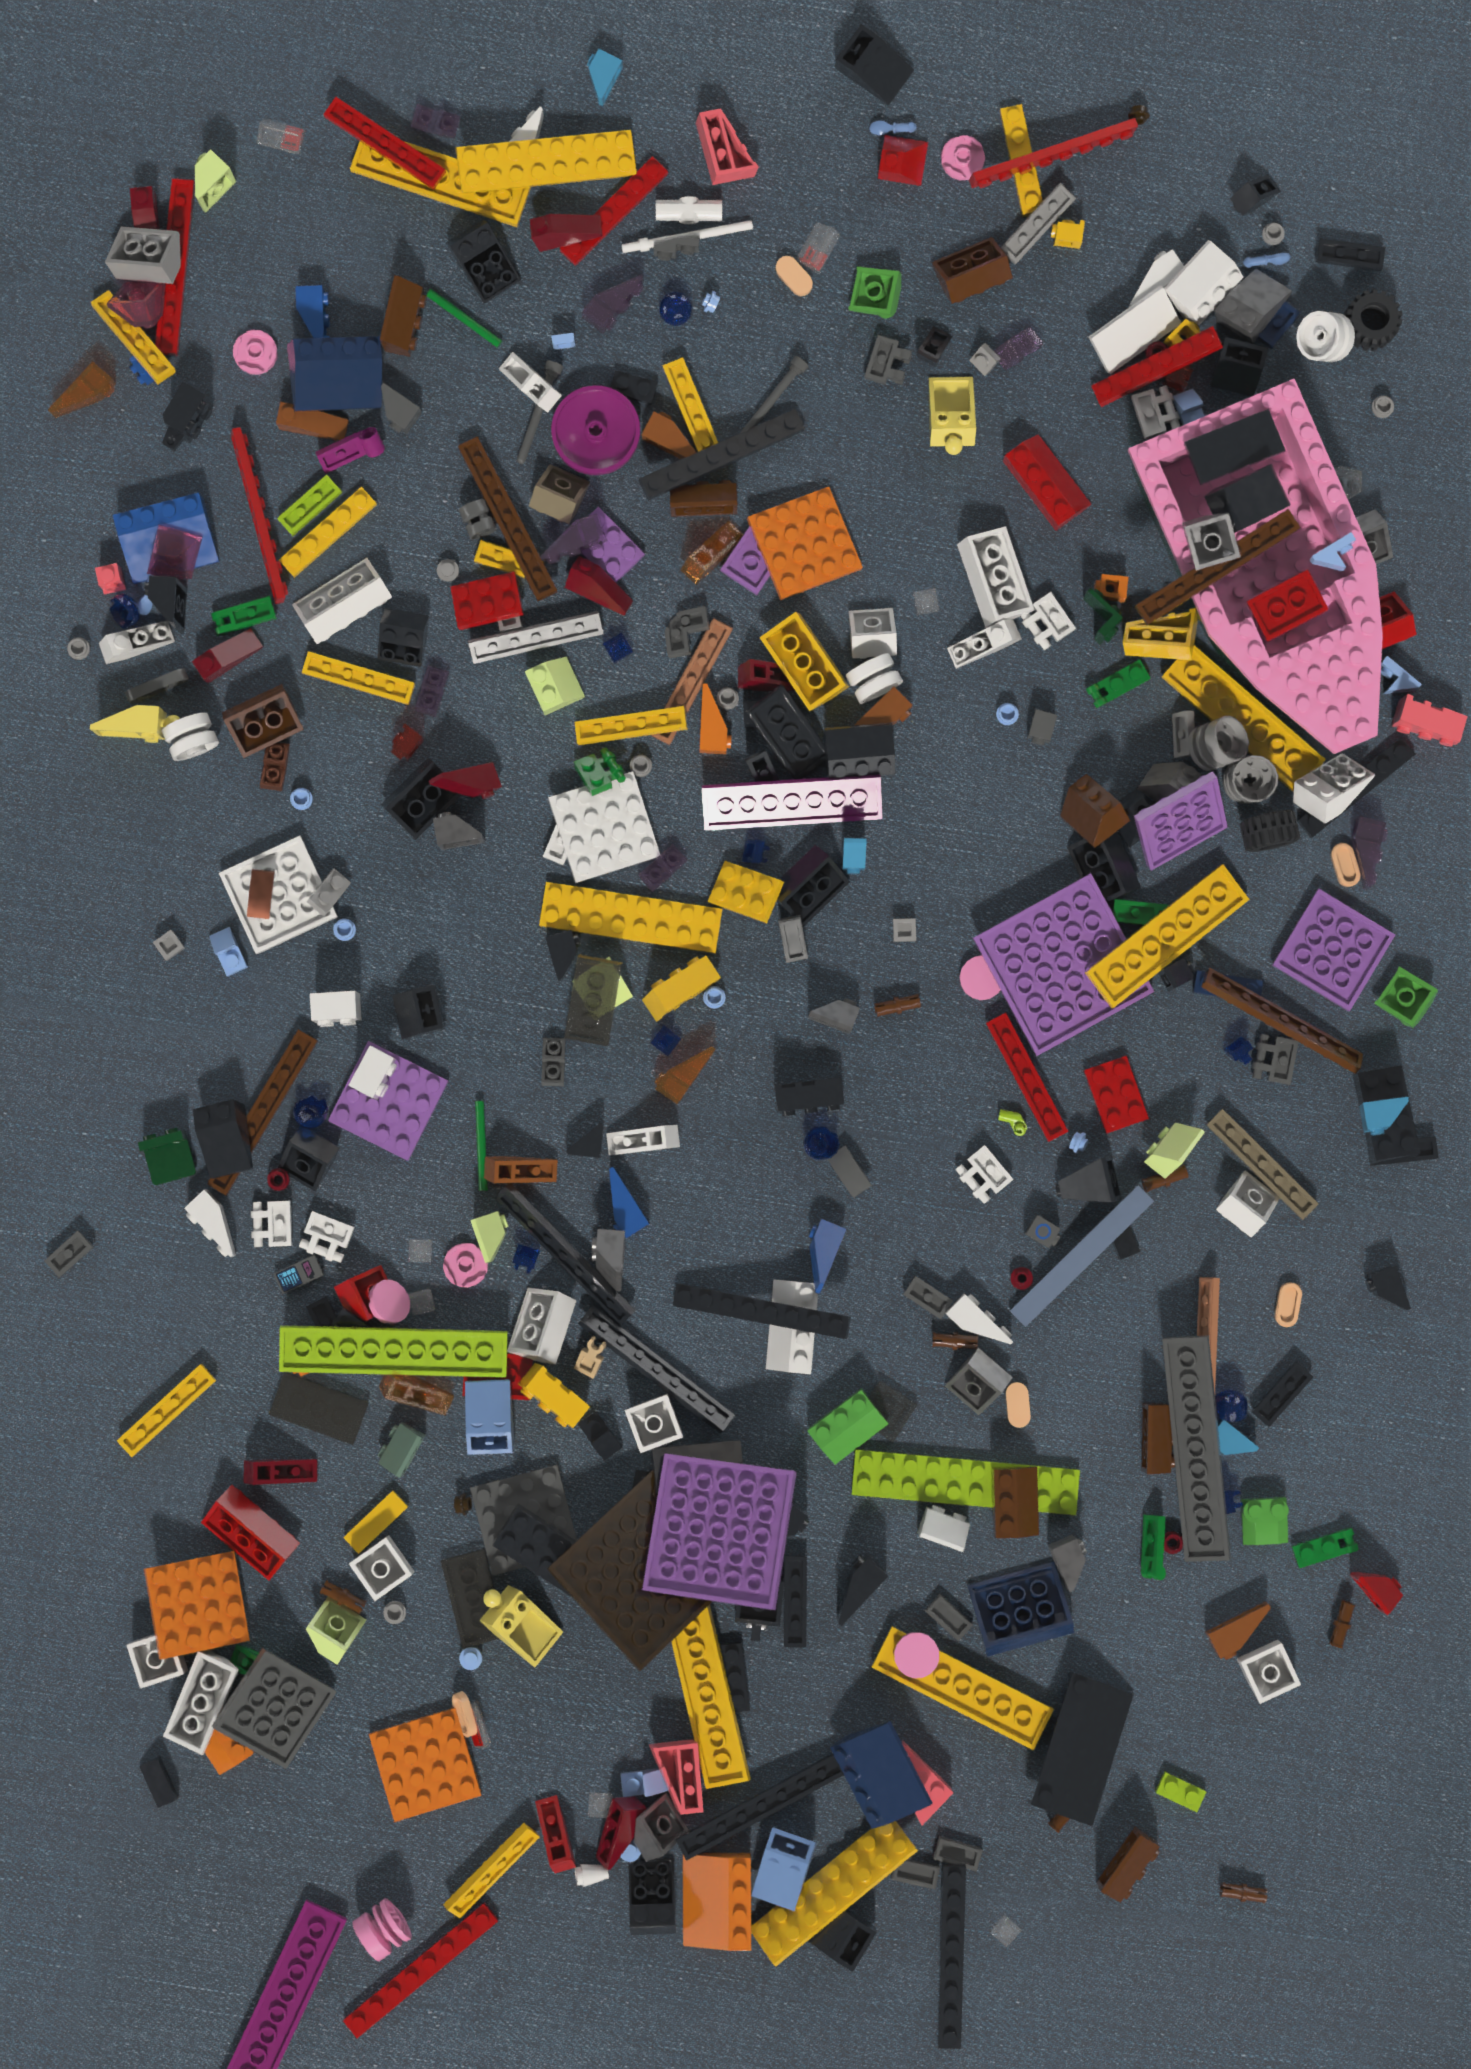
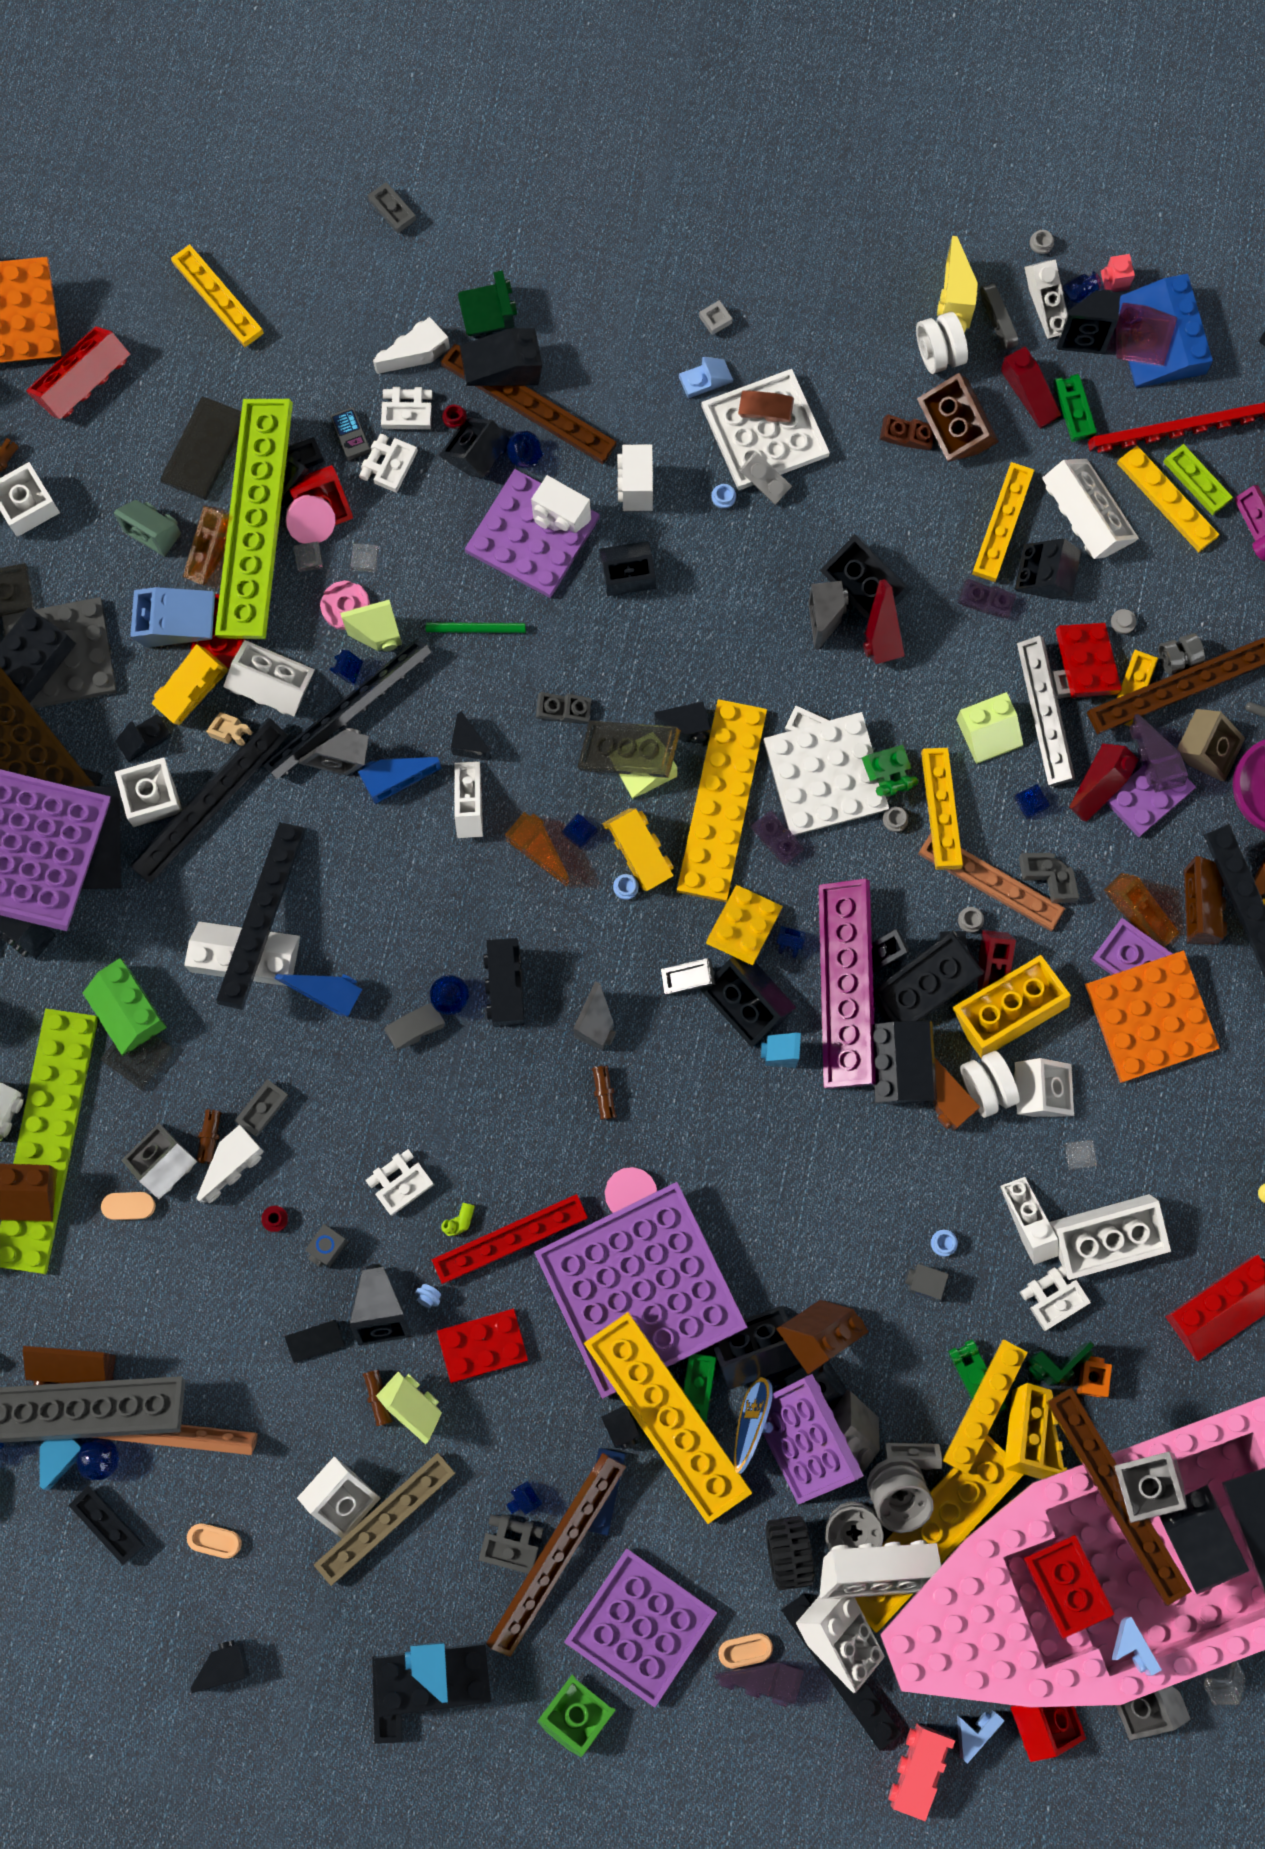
camera: 95 degrees right, 10 degrees down
dark red slope [244,1459,317,1485] -> none
light blue plate [290,788,313,810] -> none
yellow tile [343,1490,409,1554] -> none
clear red brick [390,723,424,760] -> none
dark brown plate [454,1493,472,1516] -> none
dark orange slope [484,1156,558,1183] -> none
orange slope [700,683,732,754] -> none
light grey plate [893,918,916,942] -> none
sand blue tile [1010,1185,1154,1327] -> none
none -> shield [734,1377,773,1474]
none -> white slope [820,1540,941,1599]
none -> yellow plate [942,1339,1028,1474]

